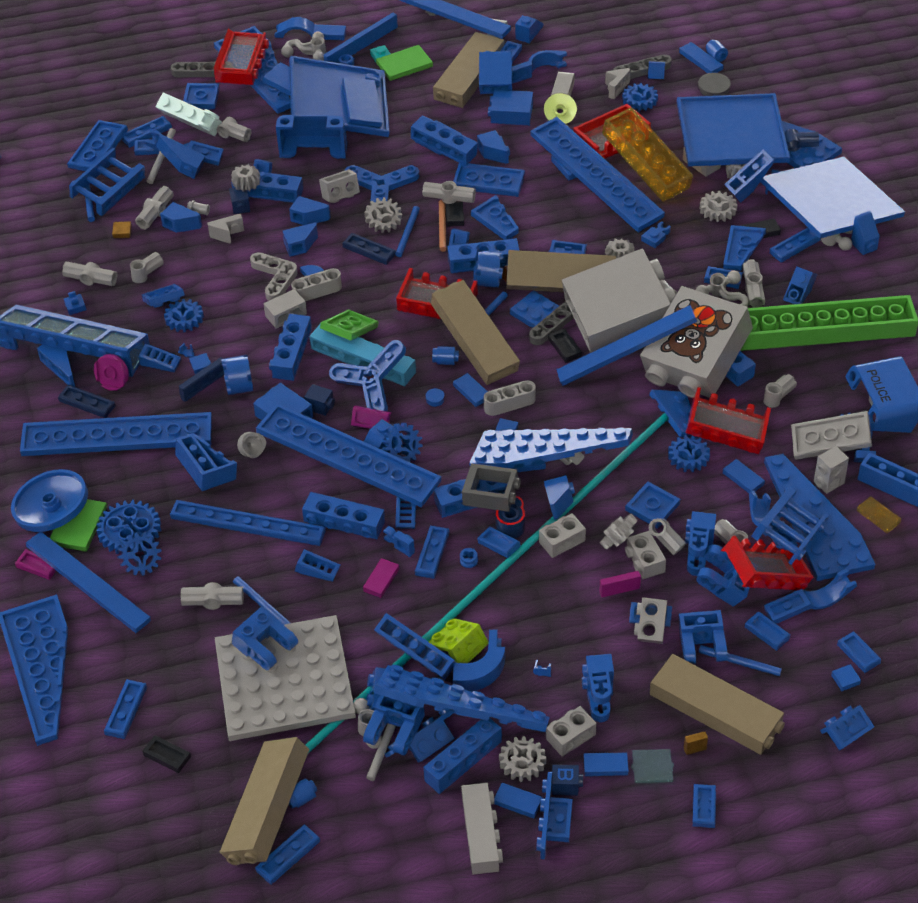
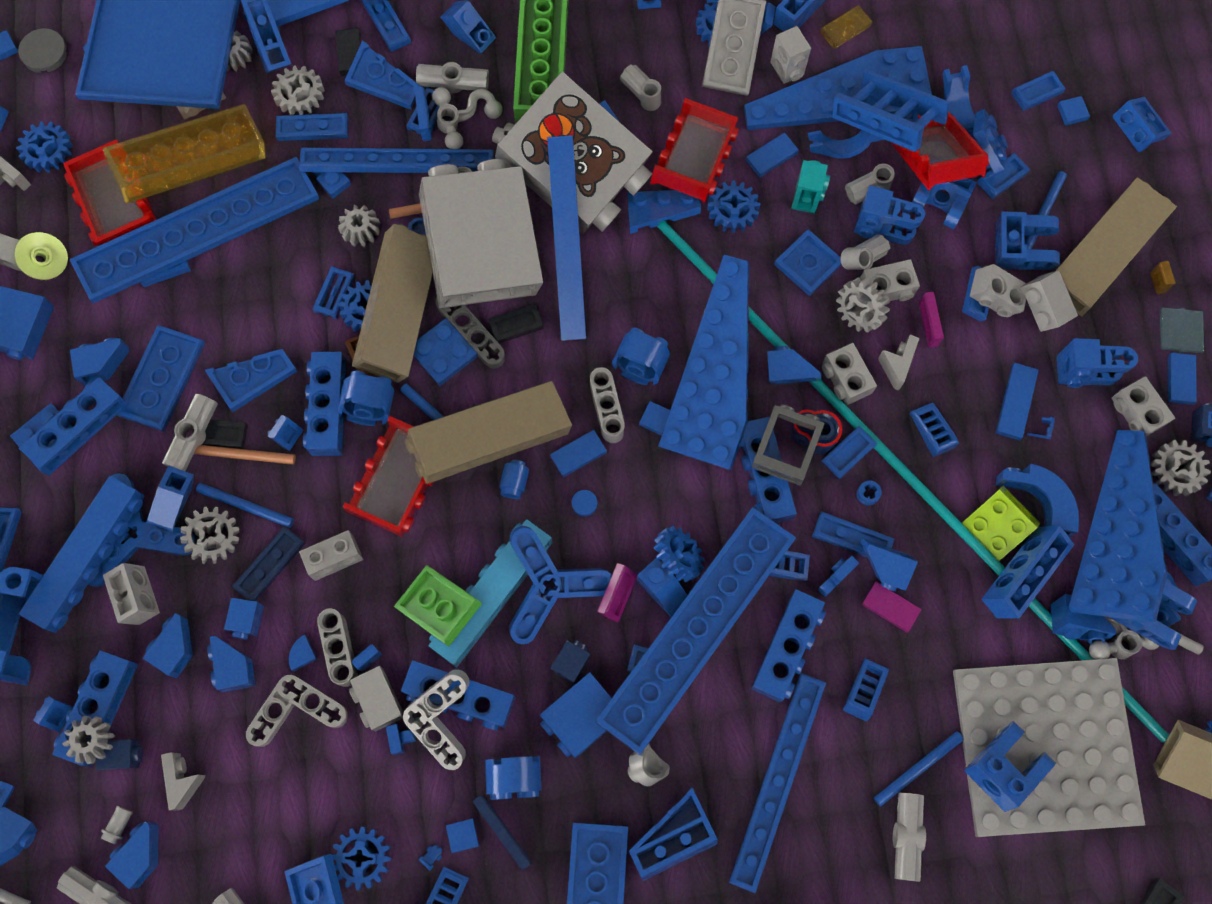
camera: 85 degrees left, 25 degrees up
none -> blue brick [18,476,145,633]
none -> slope [147,466,194,531]
none -> blue brick [224,598,264,640]
none -> blue tile [276,113,348,141]
none -> blue tile [299,148,494,173]
none -> light grey brick [299,530,364,581]
none -> blue tile [352,644,383,672]
none -> blue tile [386,724,416,756]
none -> light grey beam [403,670,470,770]
none -> blue tile [414,86,432,141]
none -> blue brick [612,328,670,385]
none -> teal brick [791,160,830,214]
none -> blue slope [861,538,918,591]
none -> light grey slope [878,335,919,390]
none -> blue slope [910,402,959,457]
none -> blue plate [973,108,1008,174]
none -> blue tile [995,363,1039,441]
none -> light grey brick [1021,270,1078,332]

